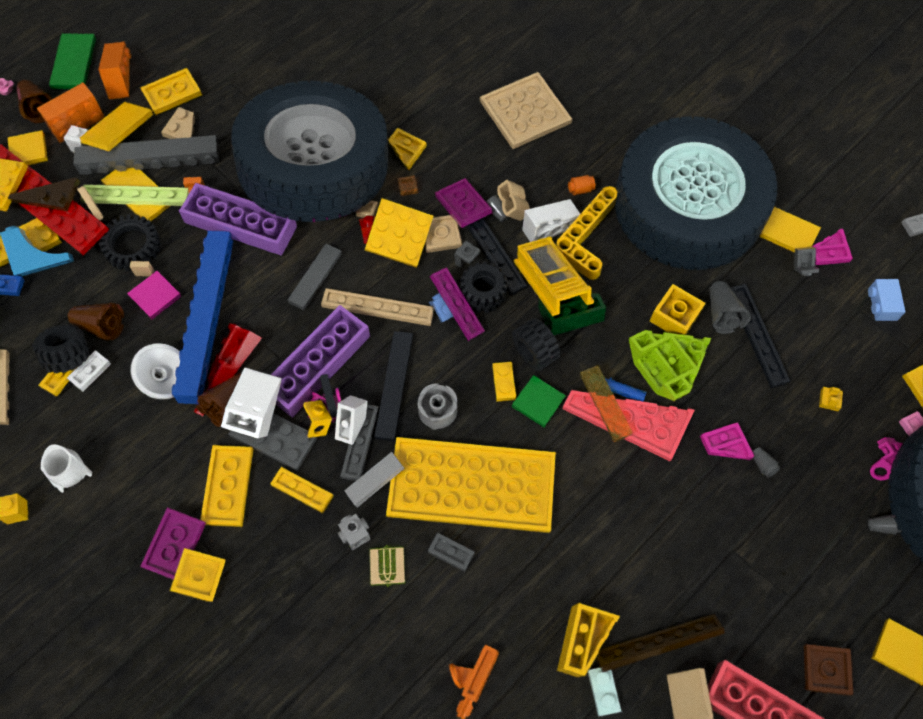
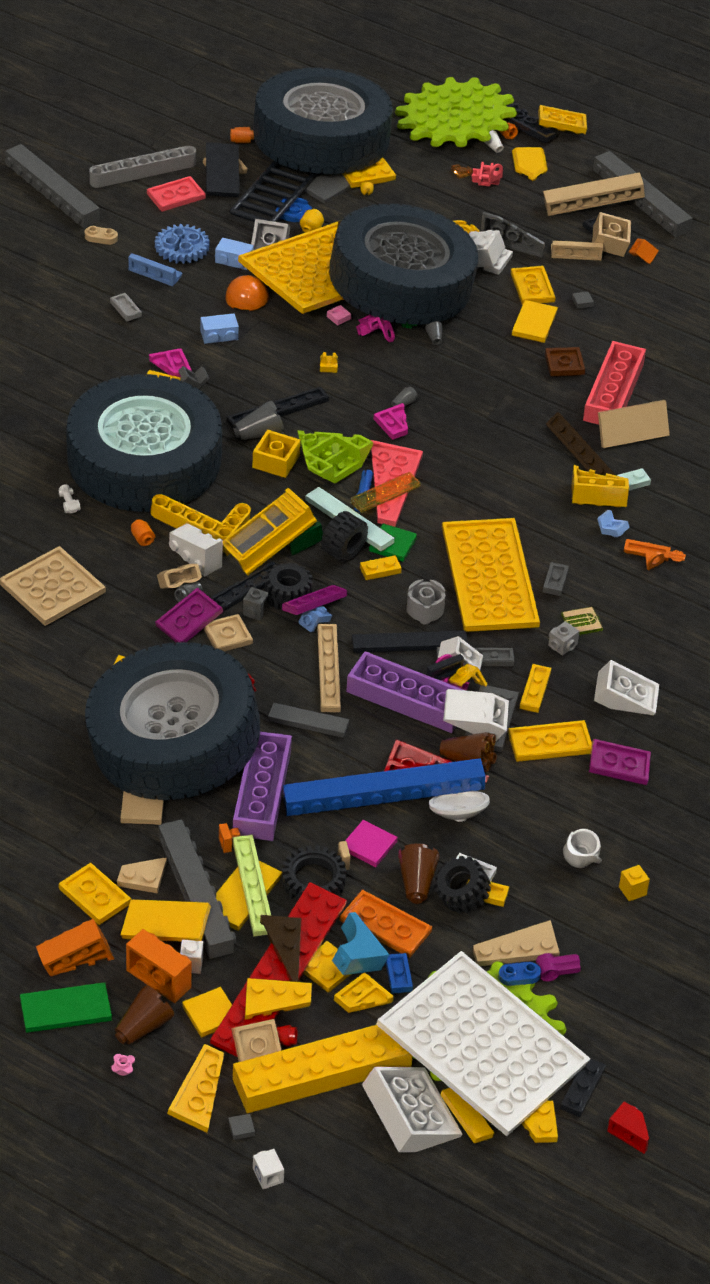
camera: 105 degrees left, 20 degrees down
tan tile [77,186,103,220] -> none
yellow plate [170,548,225,602] -> none
light grey tile [345,452,405,507] -> none
yellow plate [365,199,433,268] -> none
none -> white bar [59,484,80,514]
none -> light aqua tile [305,487,394,551]
none -> orange tile [340,890,432,958]
none -> white slope [594,660,659,715]
none -> light blue bracket [598,510,630,537]

